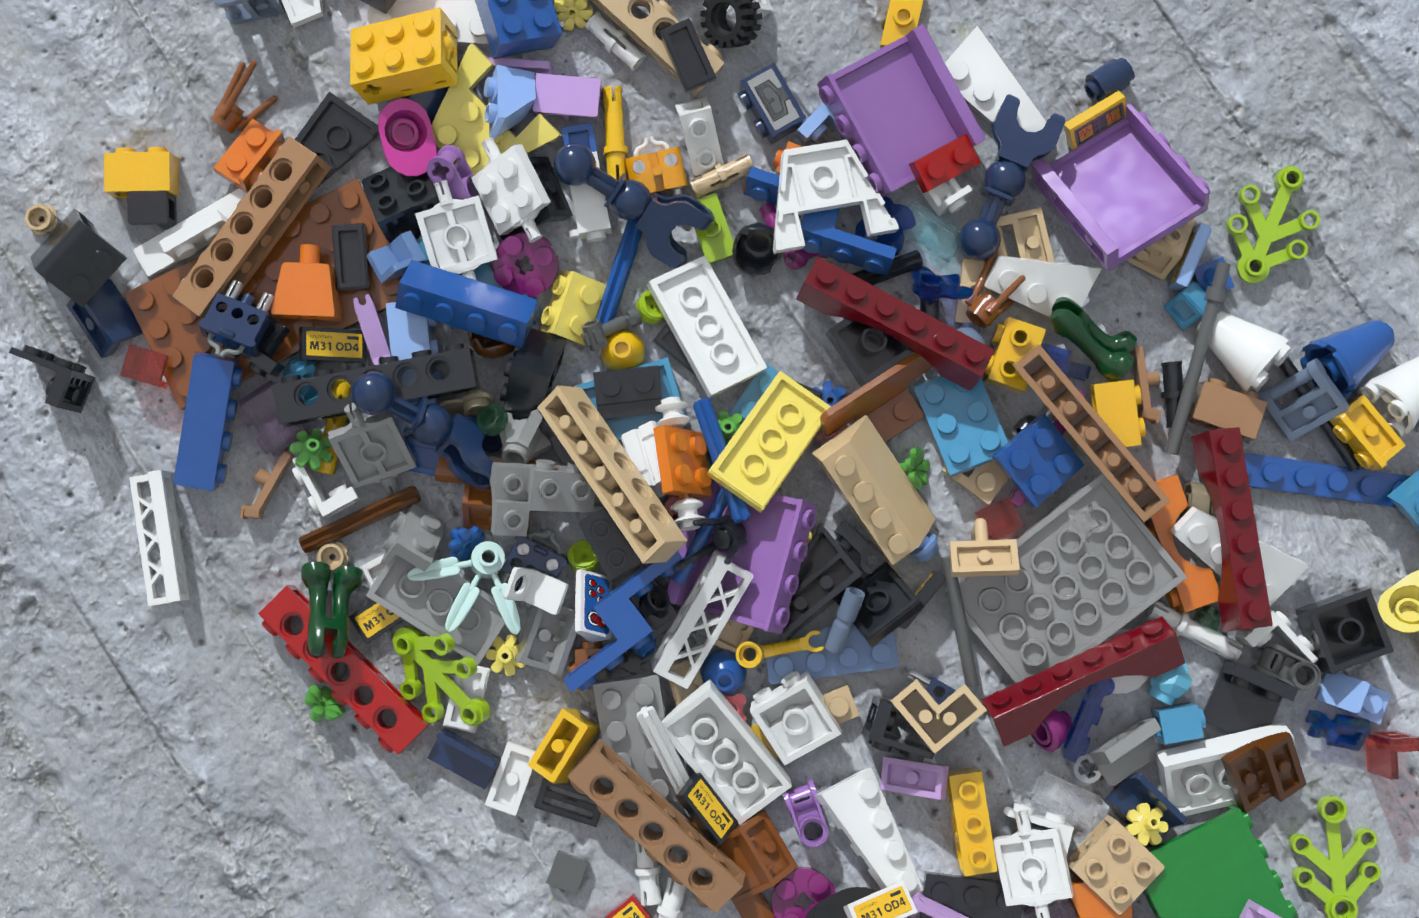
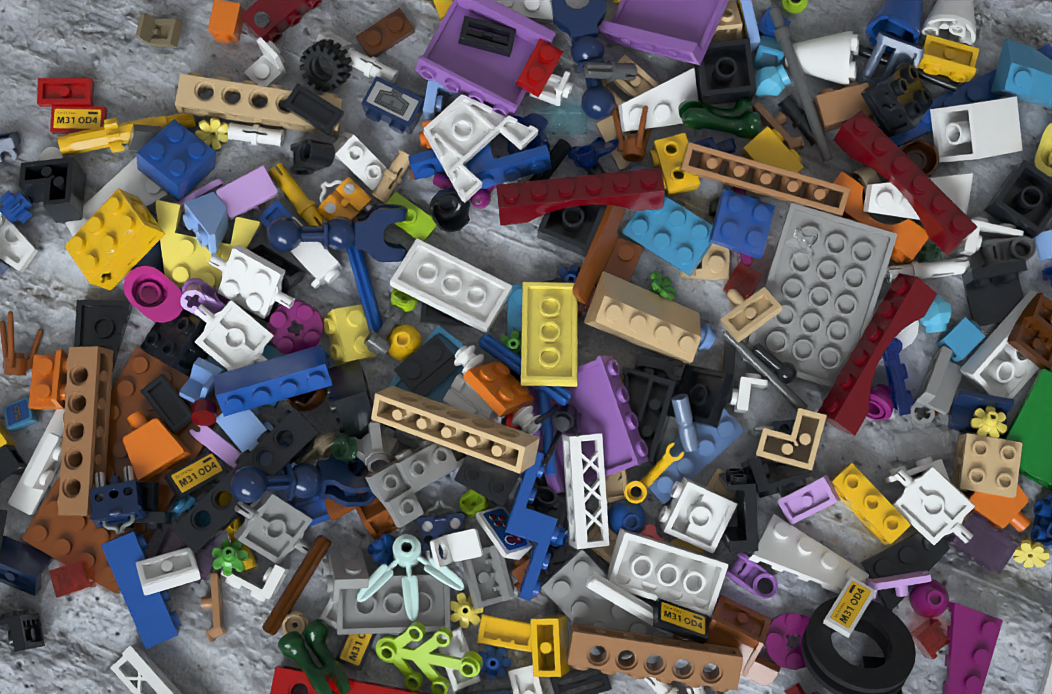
camera: 30 degrees left, 5 degrees down
none -> slope [3,396,39,432]
none -> white slope [135,547,200,595]
none -> dark red piece [191,399,217,426]
none -> black piece [290,139,335,175]
none -> white pin [345,48,399,84]
none -> reddish brown plate [356,8,415,58]
none -> black tile [458,16,516,57]
none -> yellow plate [477,614,532,652]
none -> blue plant [478,645,511,680]
none -> dark grey axle [583,60,637,82]
none -> black brick [694,38,757,105]
none -> black panel [719,468,759,553]
none -> white bracket [730,373,768,413]
none -> black bar [752,343,797,384]
none -> medium azure rock [755,64,792,97]
none -> black bracket [861,58,933,138]
none -> reddish brown hair [901,139,939,177]
none -> white slope [930,96,1023,163]

